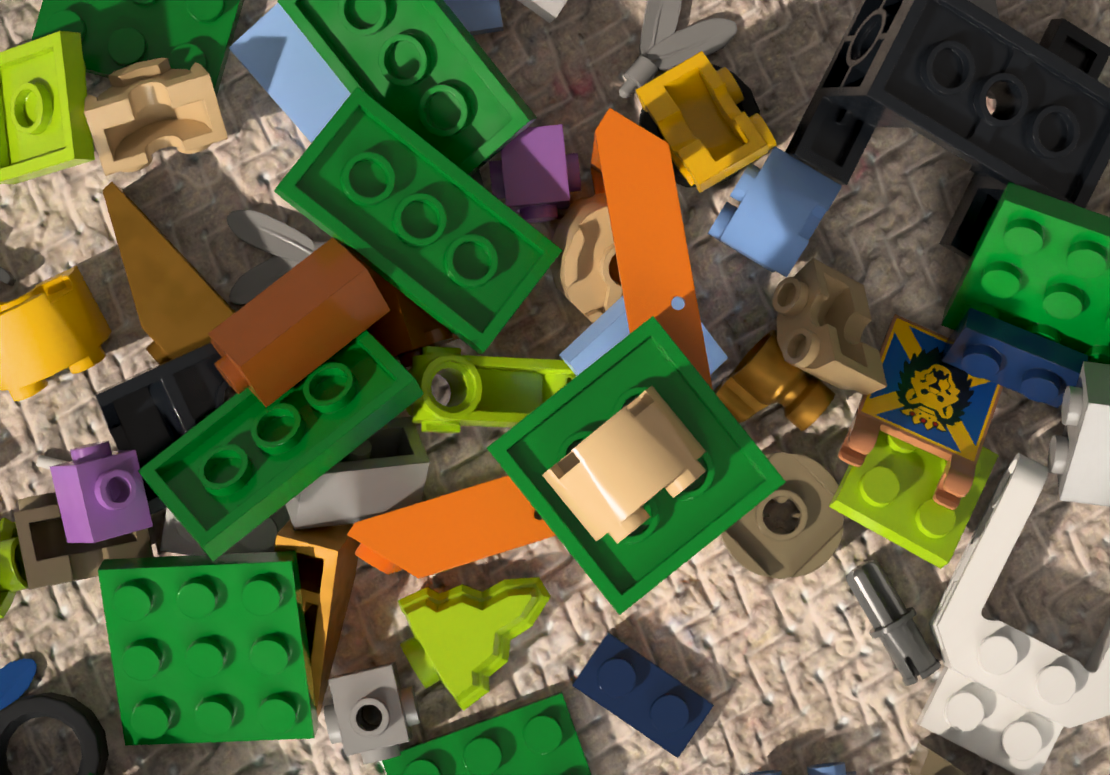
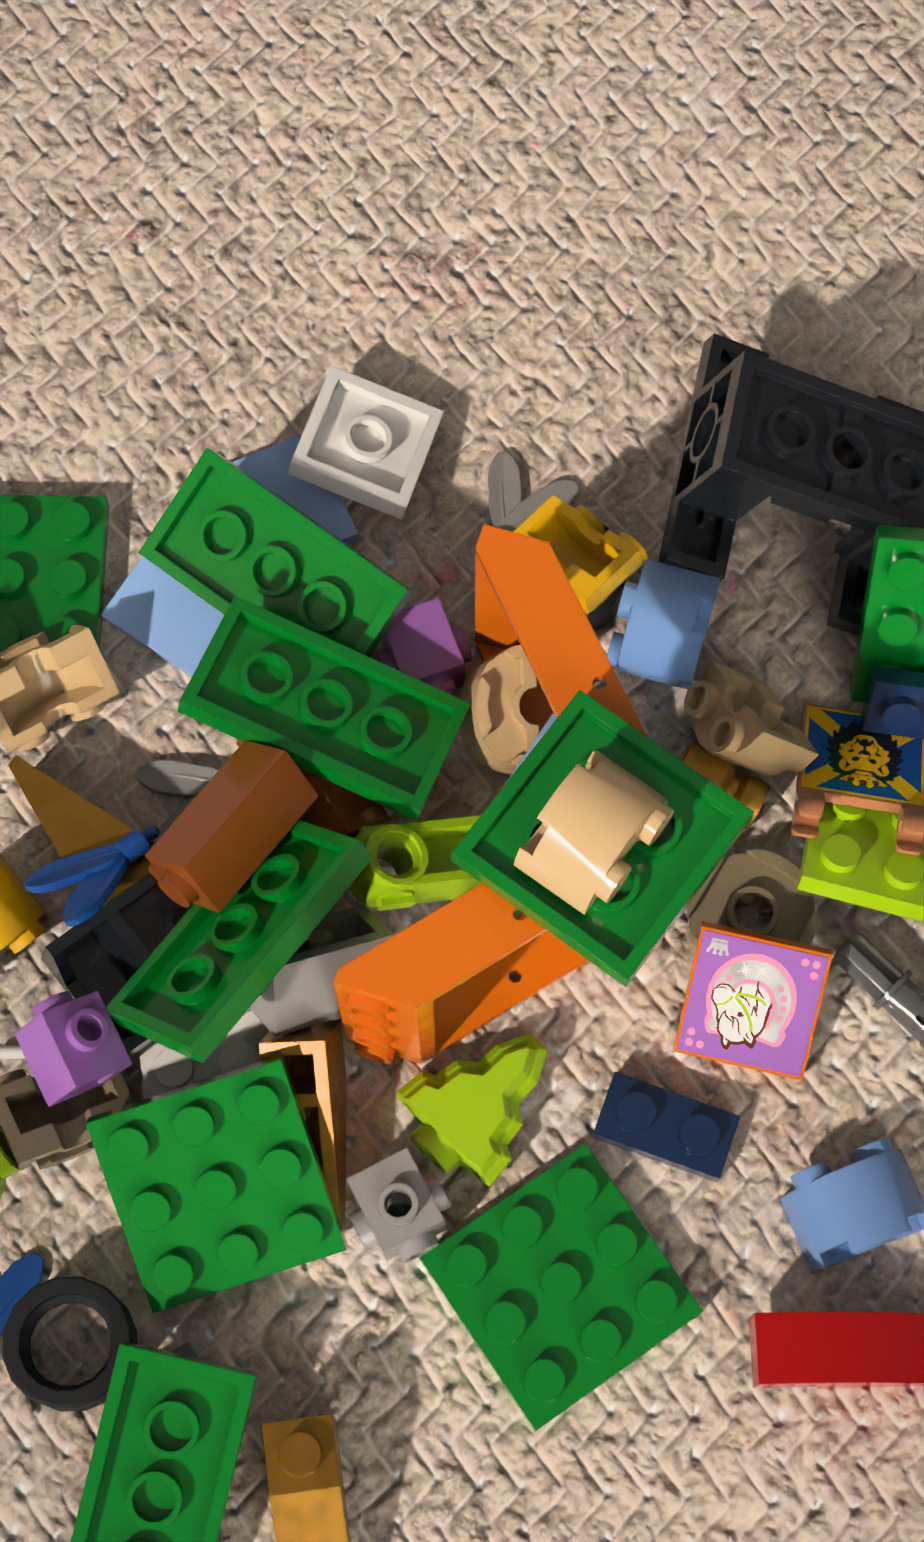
camera: 10 degrees left, 15 degrees down
none -> blue piece [24,826,160,927]
none -> tile [673,921,833,1081]

